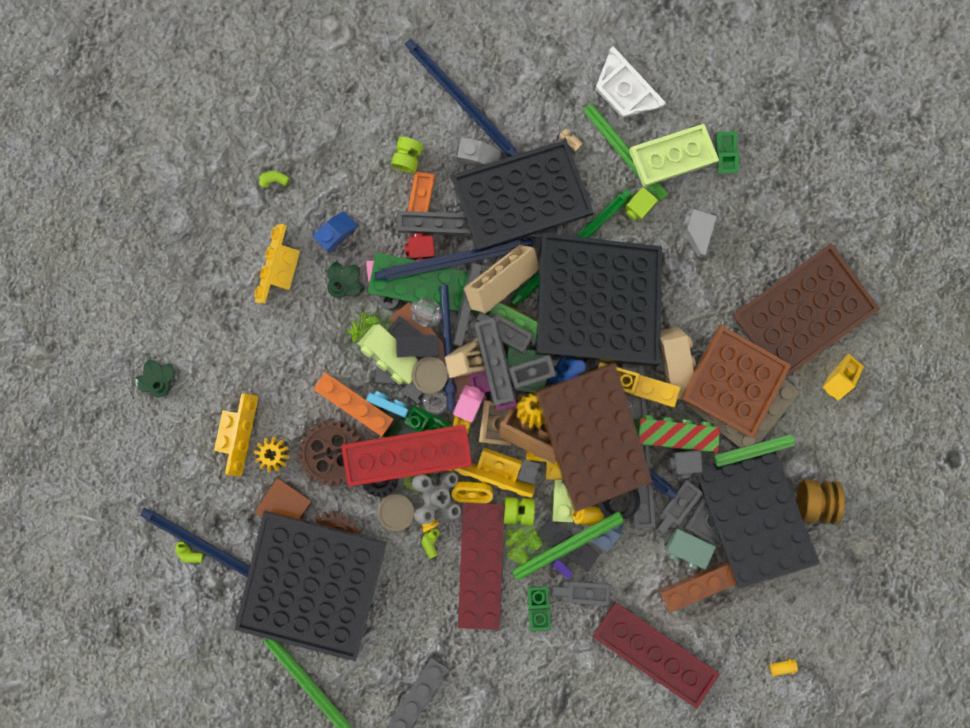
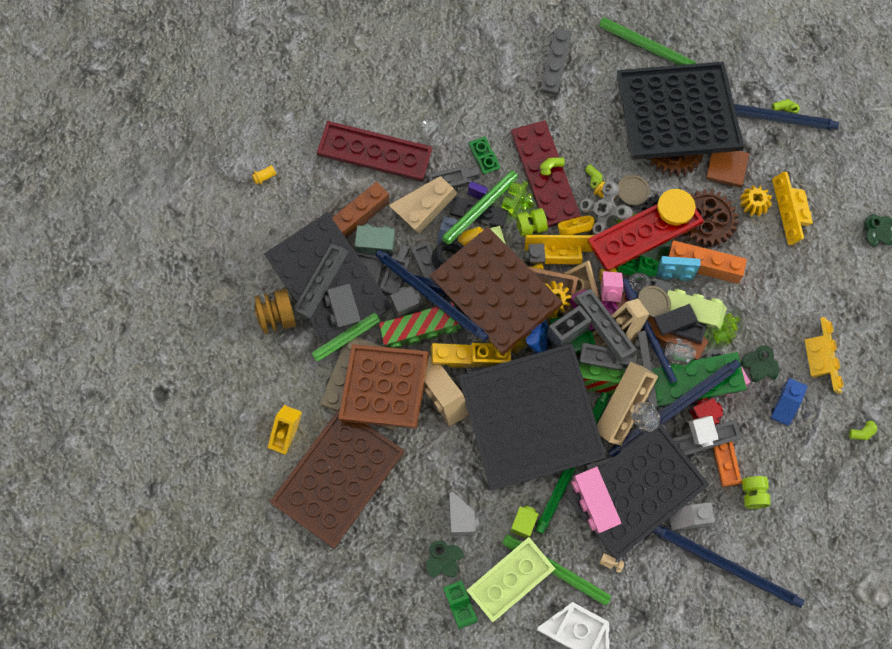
camera: 160 degrees right, 15 degrees down
none -> dark grey plate [293,244,348,319]
none -> dark grey brick [324,284,361,329]
none -> dark blue piece [375,250,489,343]
none -> tan wedge [389,176,457,234]
none -> dark green plate [426,541,465,578]
none -> lime arm [540,158,565,175]
none -> bright pink brick [571,467,622,533]
none -> clear head [631,402,661,432]
none -> yellow tile [657,189,696,226]
none -> white brick [688,416,718,447]

